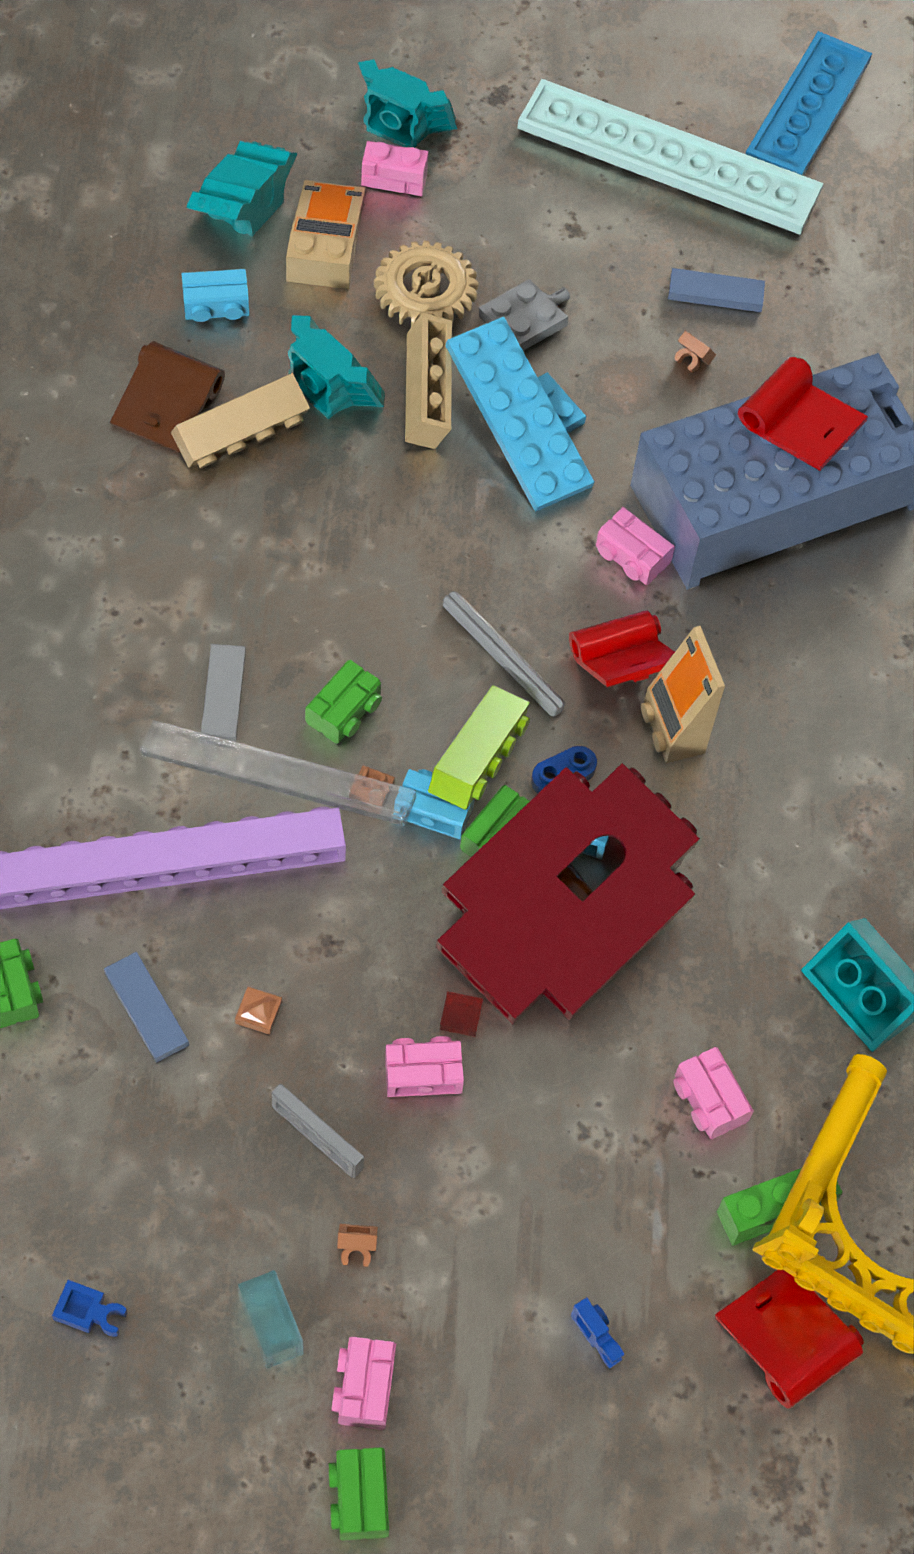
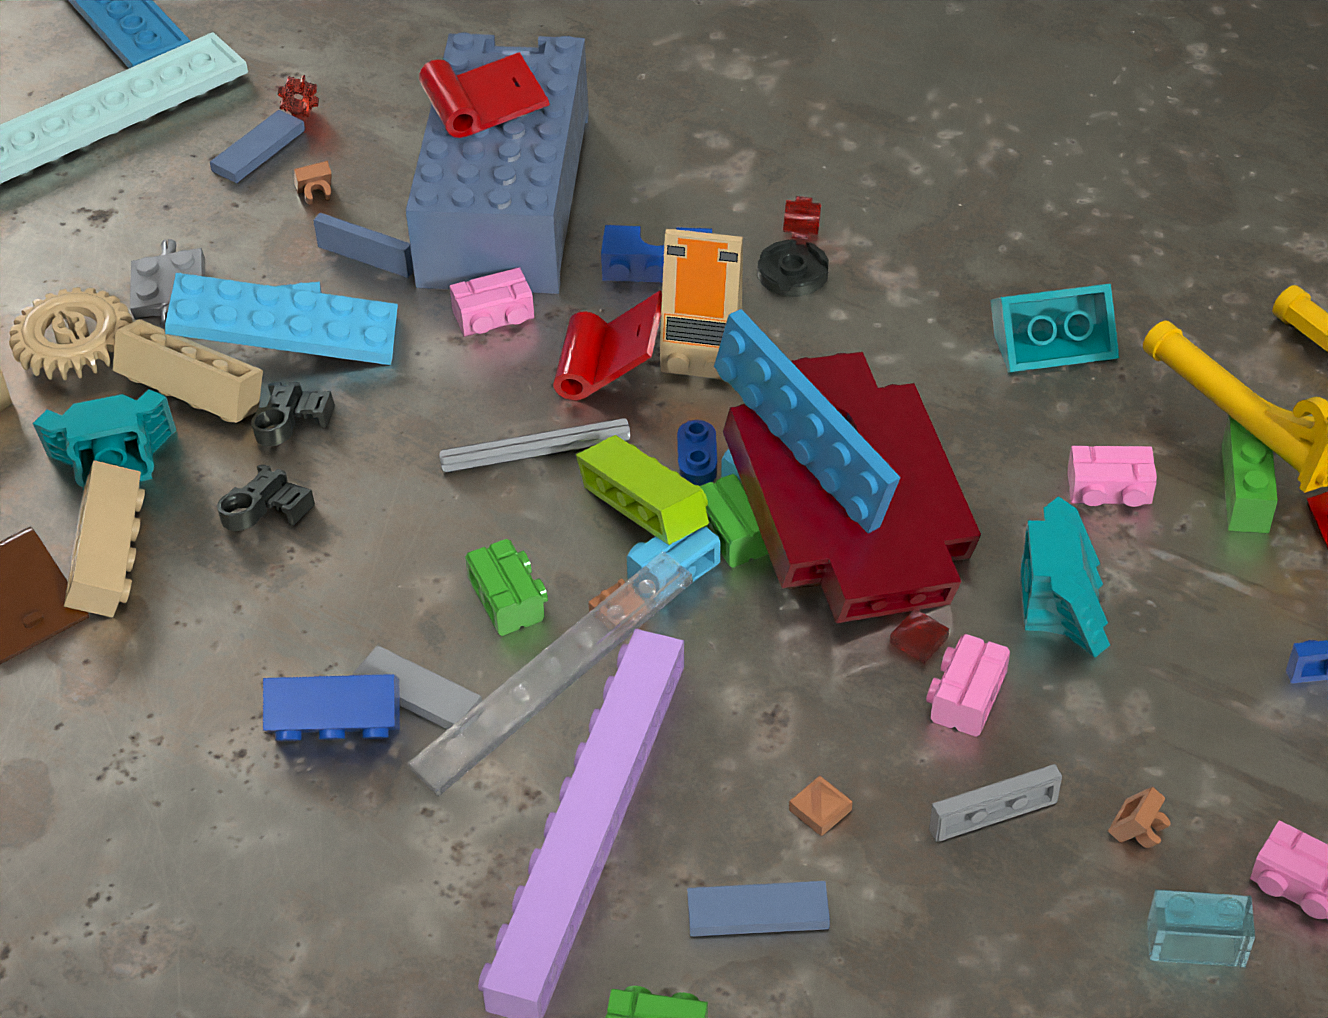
camera: 55 degrees left, 15 degrees down
none -> pearl dark grey piece [217,464,315,531]
none -> pearl dark grey piece [251,382,335,446]
none -> brick [263,674,400,741]
none -> clear red gear [277,75,319,118]
none -> sand blue tile [313,213,414,278]
none -> blue arch [601,225,712,283]
none -> dark azure plate [714,309,901,534]
none -> pearl dark grey tile [757,239,829,297]
none -> clear red gear [783,196,821,240]
none -> teal slope [1020,496,1110,658]

